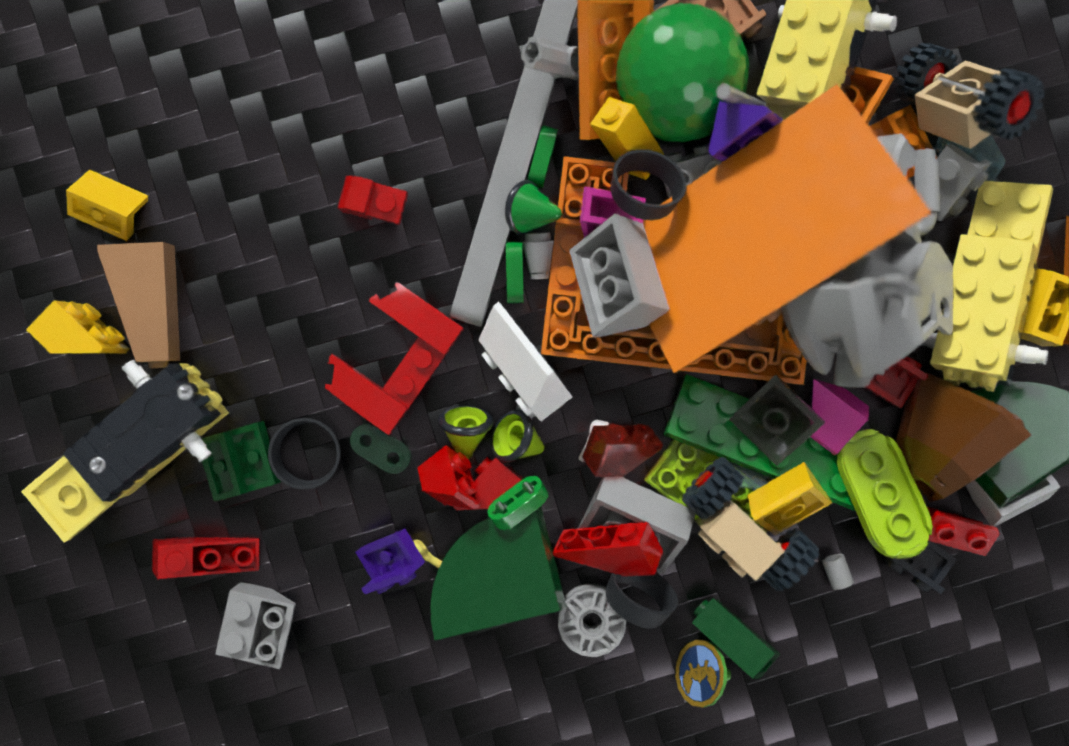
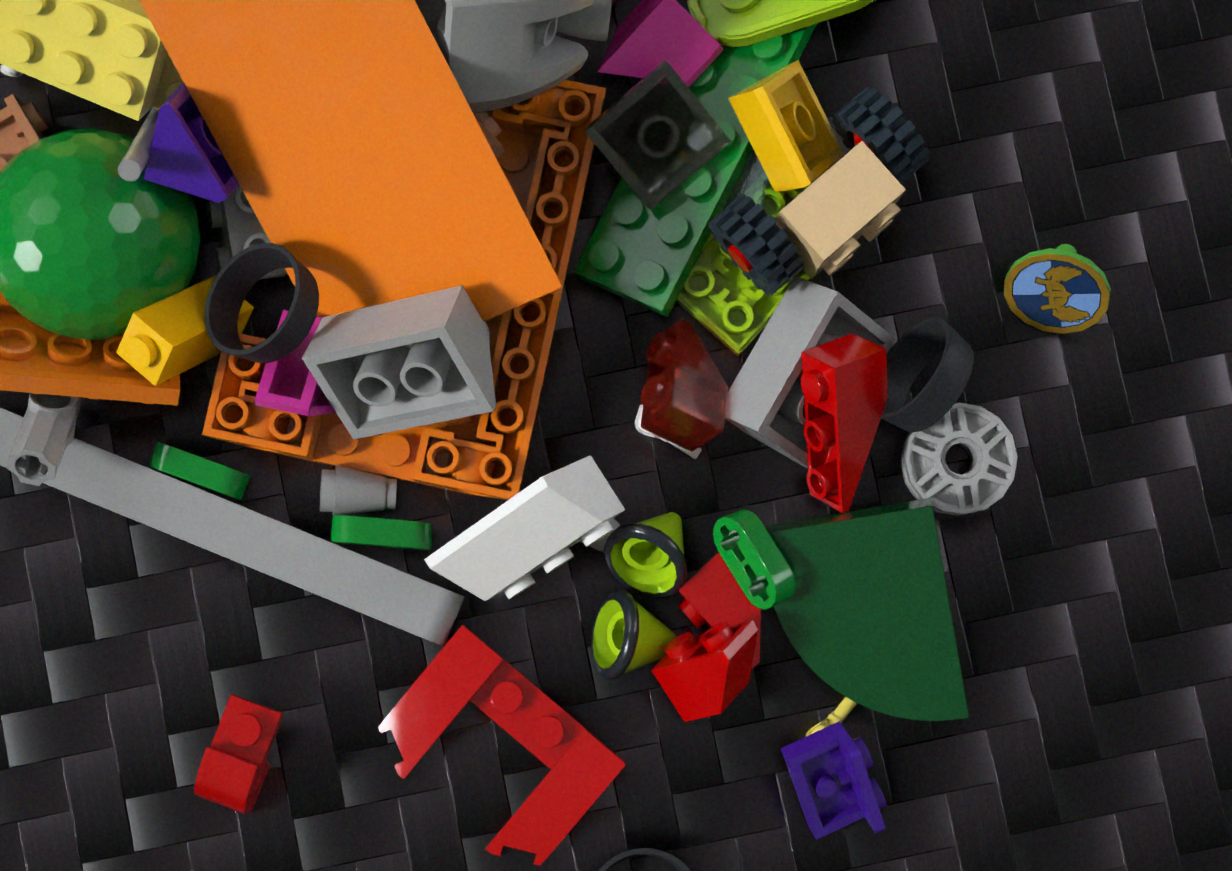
camera: 85 degrees left, 5 degrees down
clear green plate [350,424,411,474] -> none
green hat [505,180,562,235] -> none
dark green slope [692,598,781,679] -> none
light grey hinge [822,554,854,590] -> none

